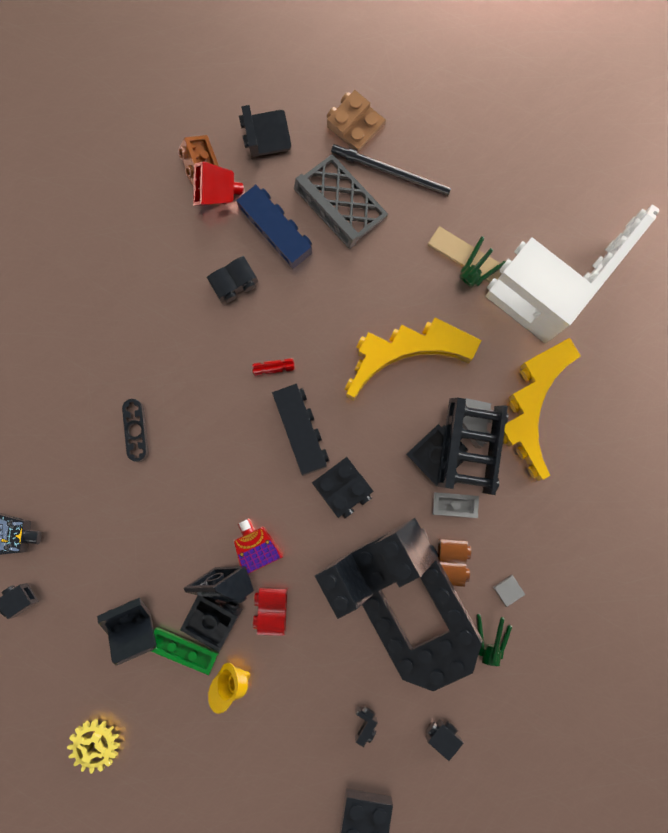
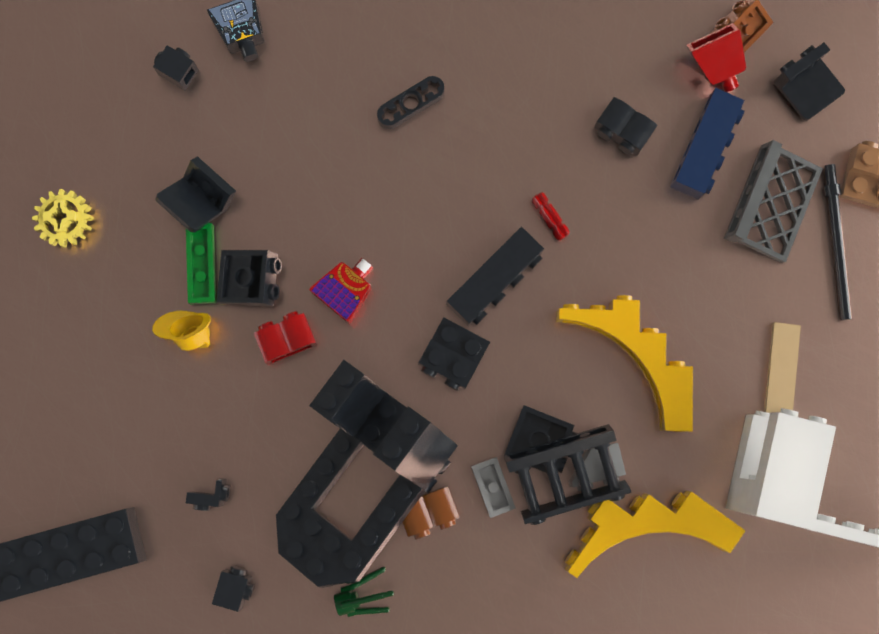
camera: 60 degrees right, 0 degrees up
black slope [184,566,254,604] -> none
dark green plant [459,236,506,287] -> none
light grey tile [493,575,525,607] -> none

